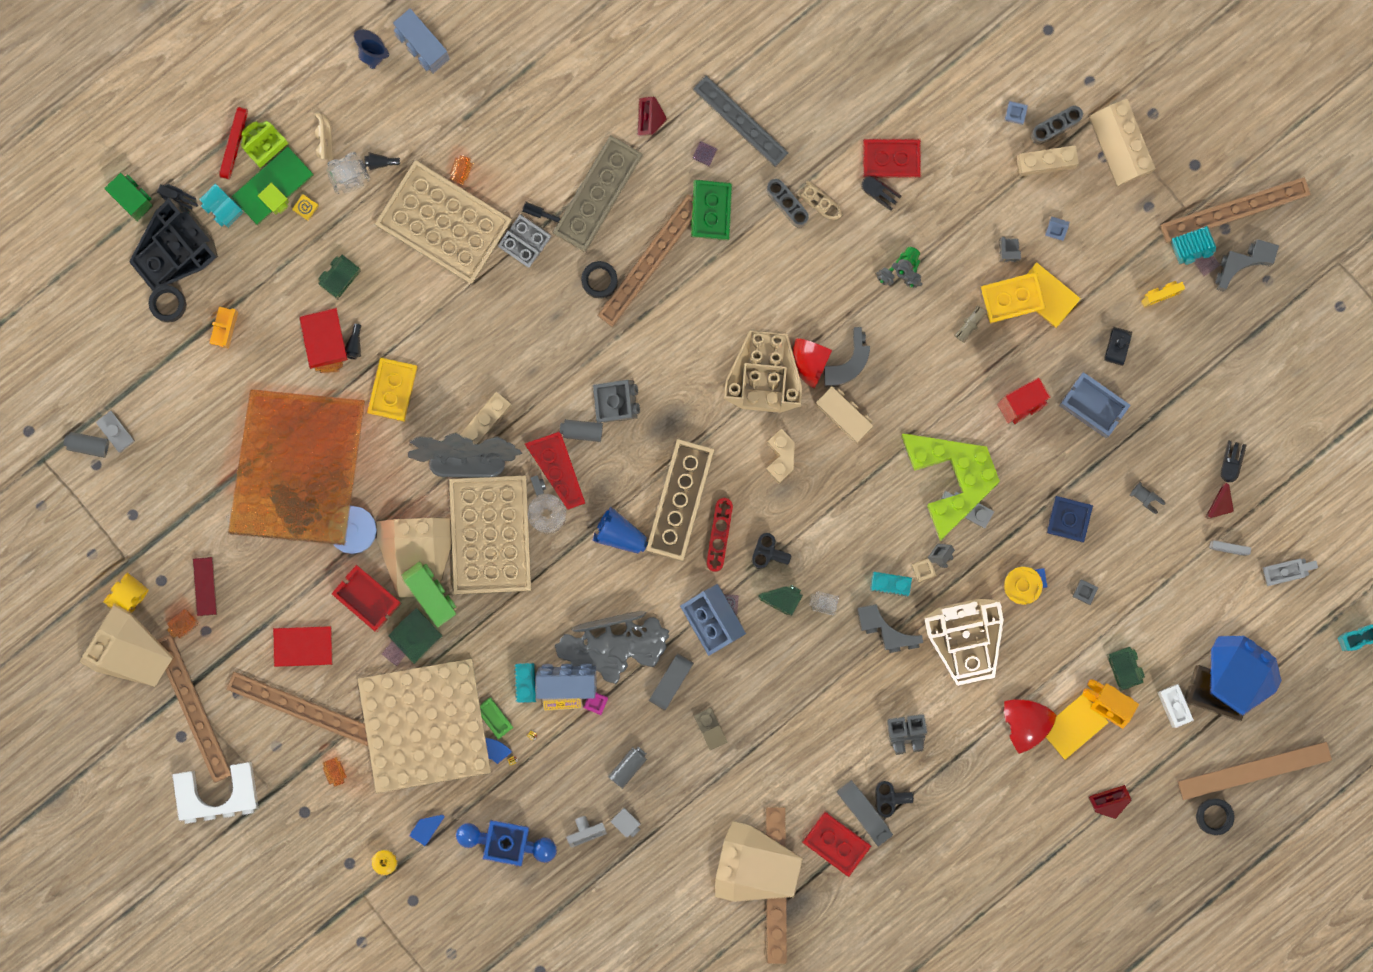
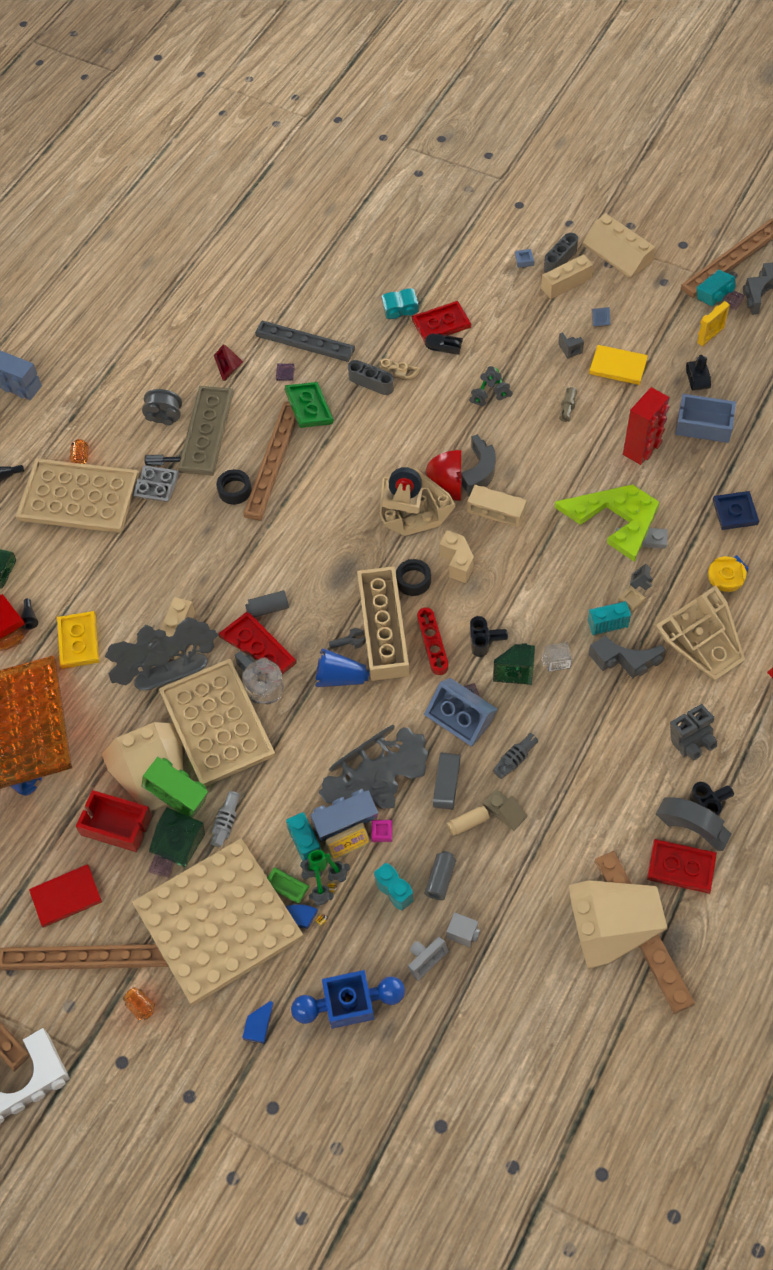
camera: 15 degrees left, 25 degrees down
light blue wheel [328,506,377,554] -> none
yellow head [372,850,398,875] -> none
dark grey plate [593,380,640,423] -> none
yellow tile [981,272,1046,323] -> none
none -> dark grey wheel [142,389,182,425]
none -> light grey hinge [211,791,240,847]
none -> plant [300,850,350,905]
none -> dark grey bar [329,628,366,649]
none -> teal brick [374,863,414,911]
none -> teal brick [381,288,419,319]
none -> plate [382,467,423,514]
none -> black tyre [396,559,431,596]
none -> tan piece [446,806,490,836]
none -> dark grey hinge [493,733,539,779]

